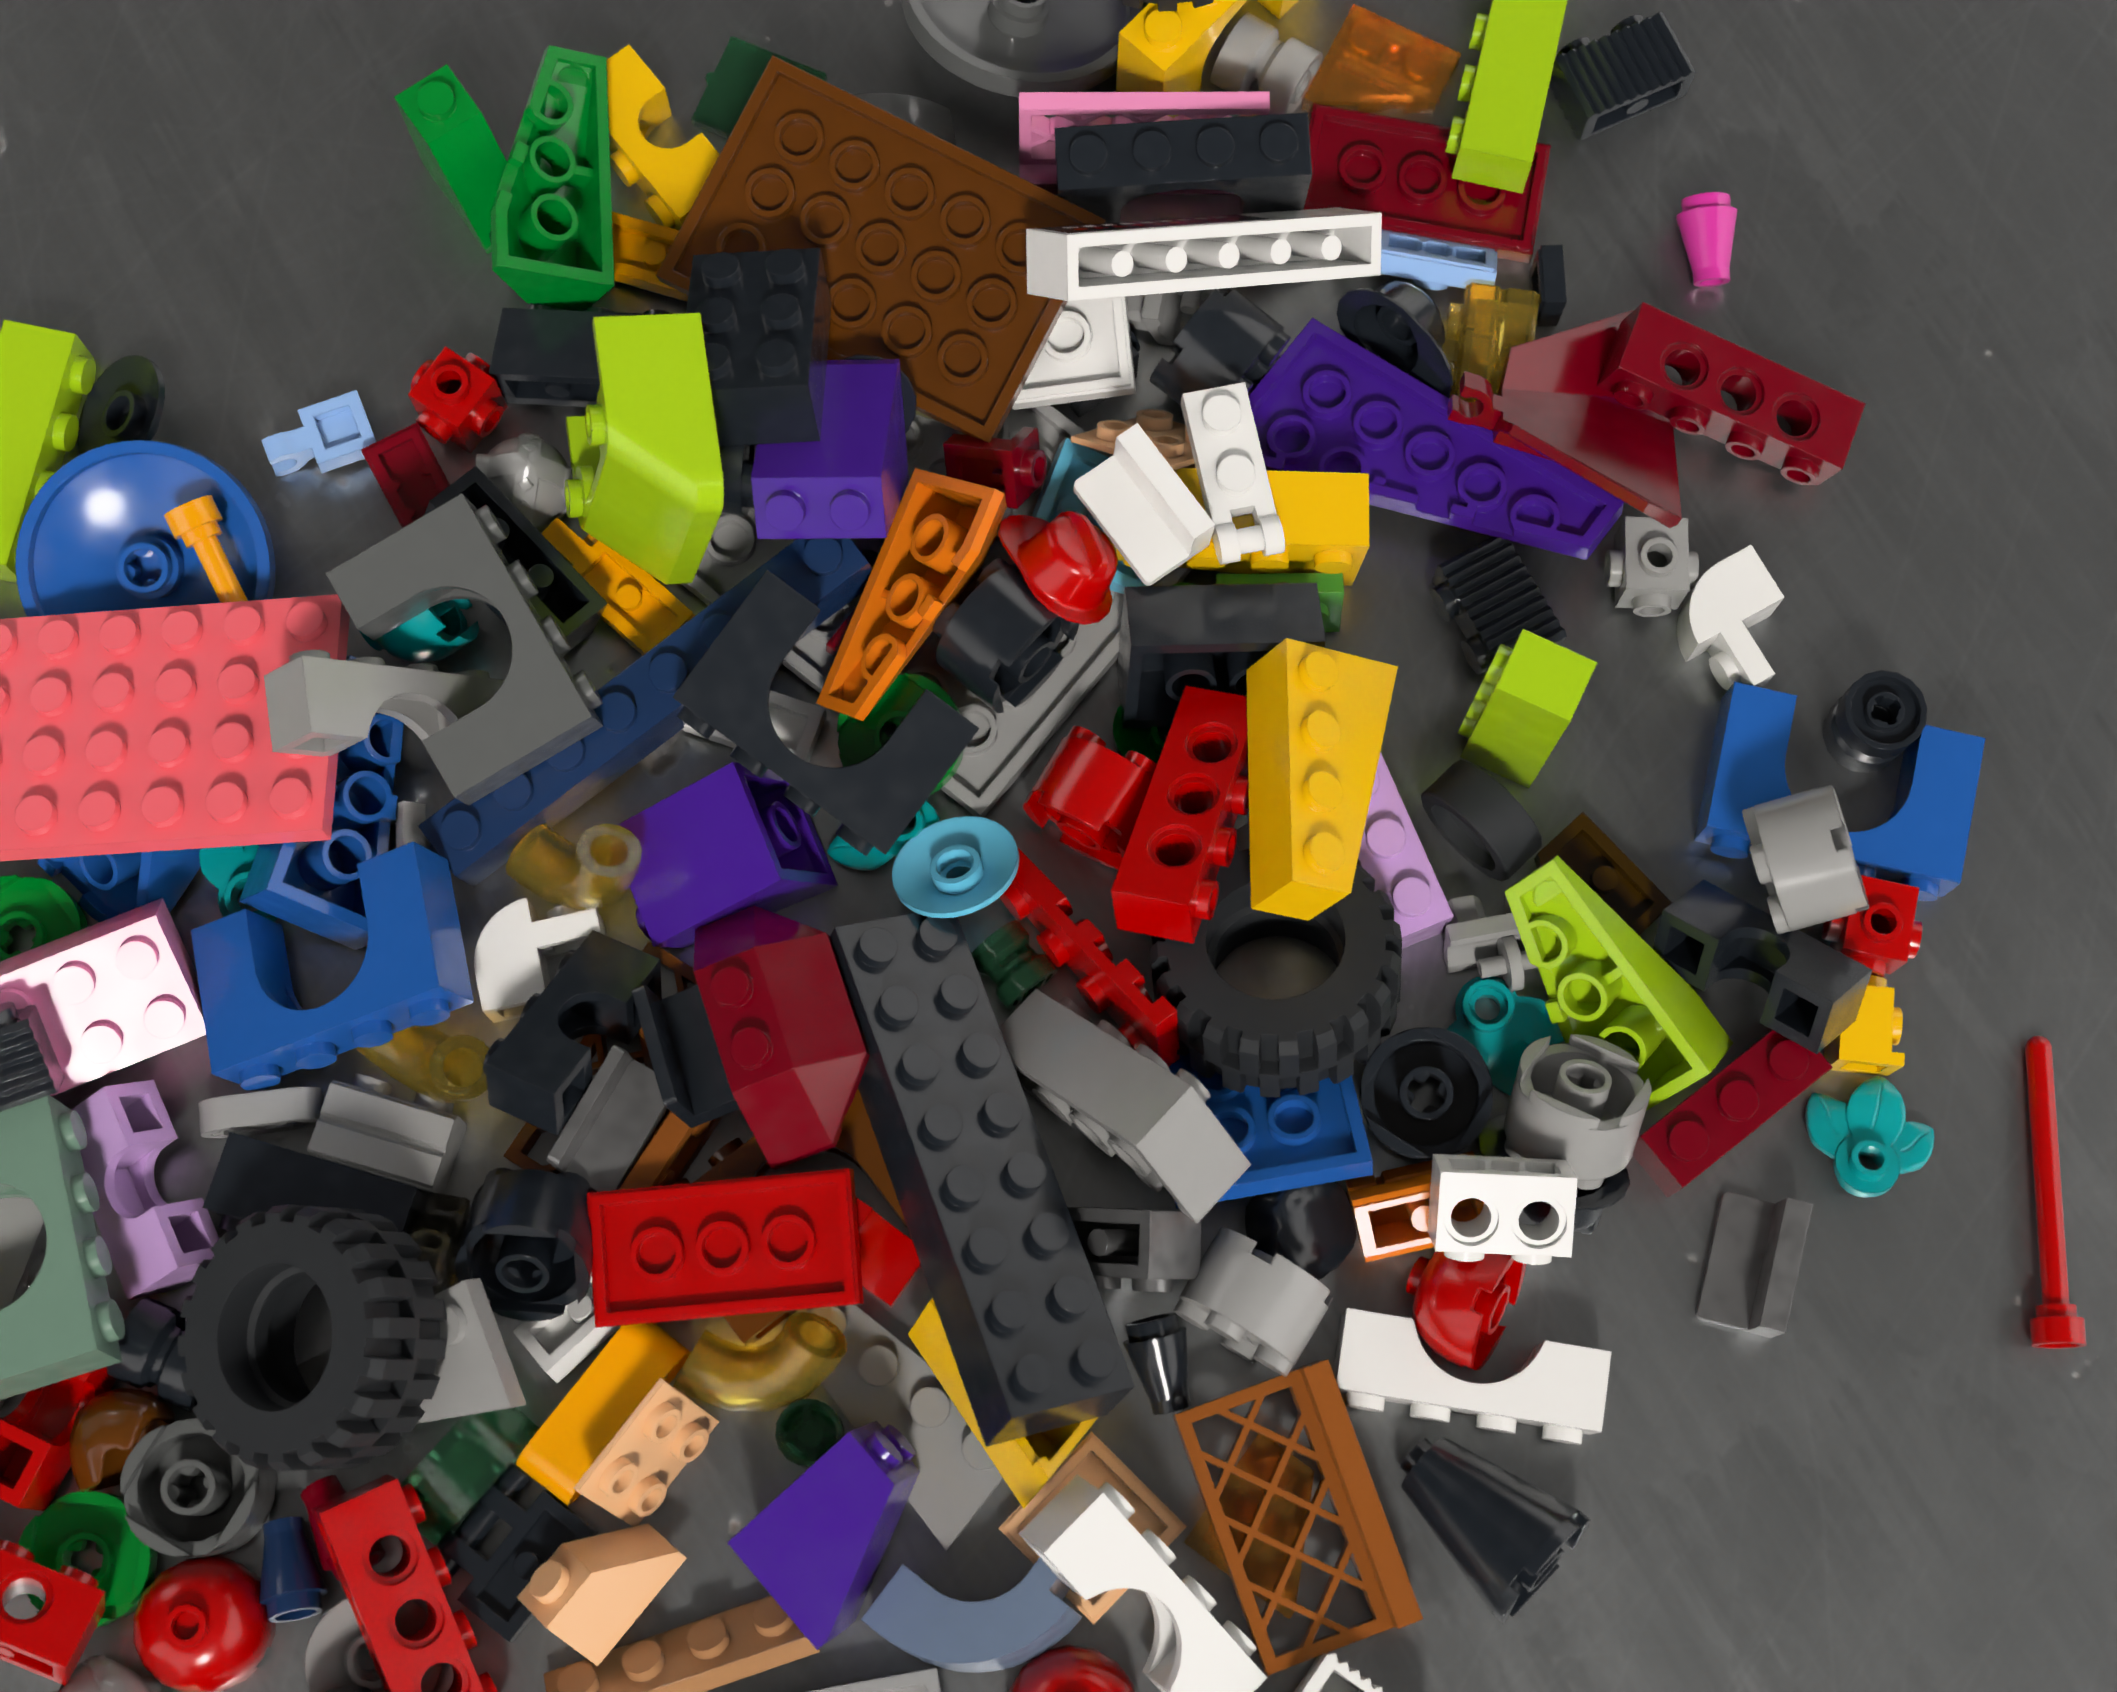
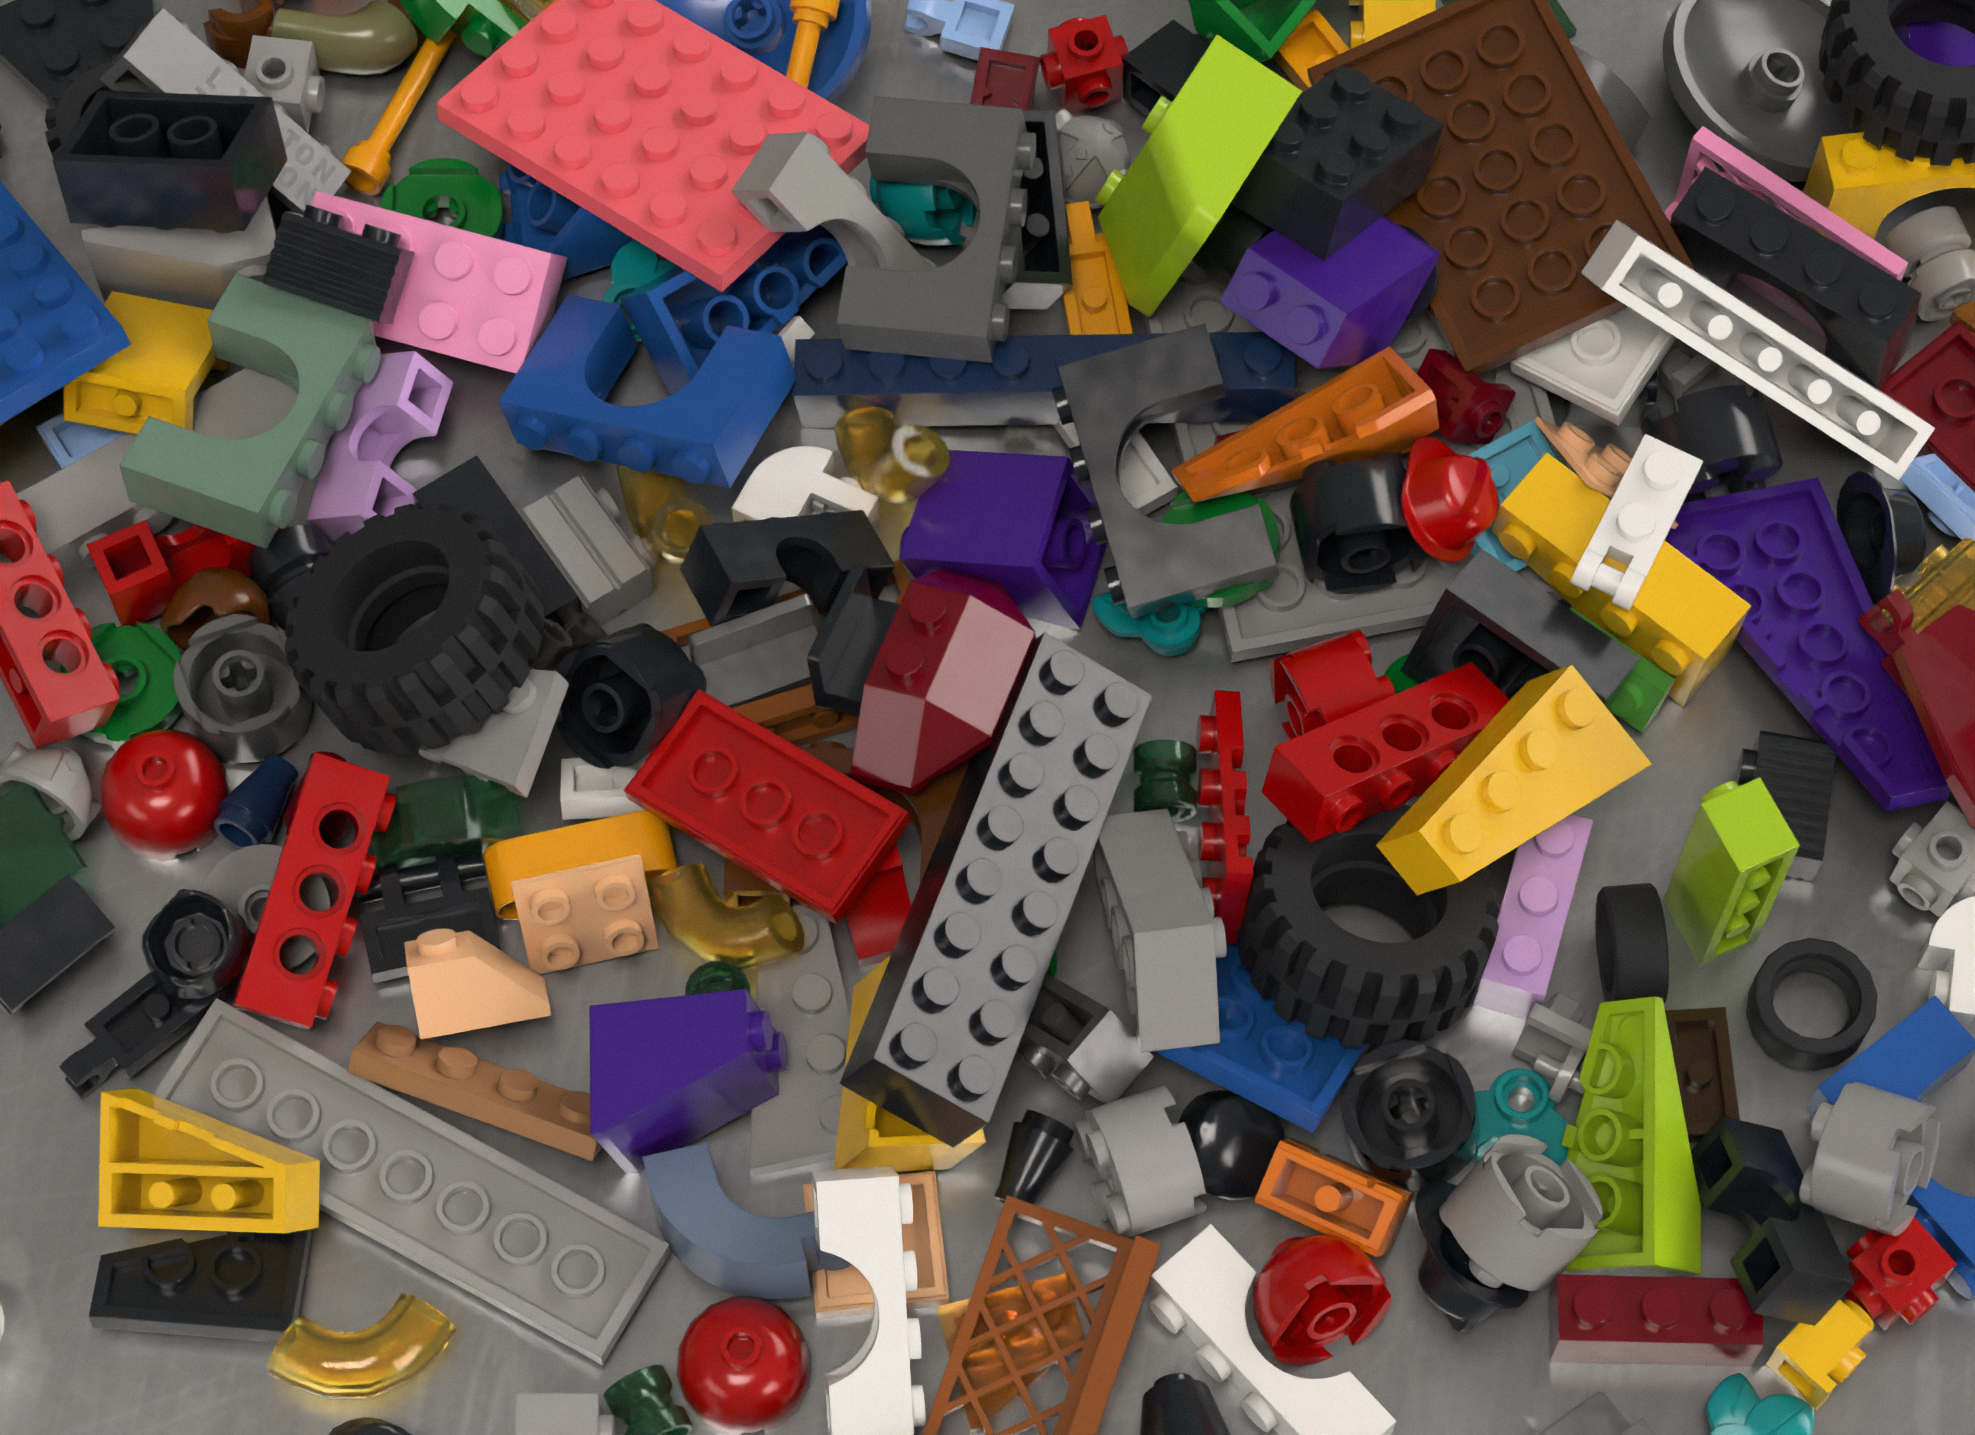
camera: 40 degrees right, 10 degrees down
light grey beam [198,1087,324,1138] -> none
medium azure dish [892,816,1019,918] -> none
white panel [1073,423,1215,586] -> none
white brick [1428,1154,1578,1265] -> none
none -> black tyre [1746,938,1878,1071]

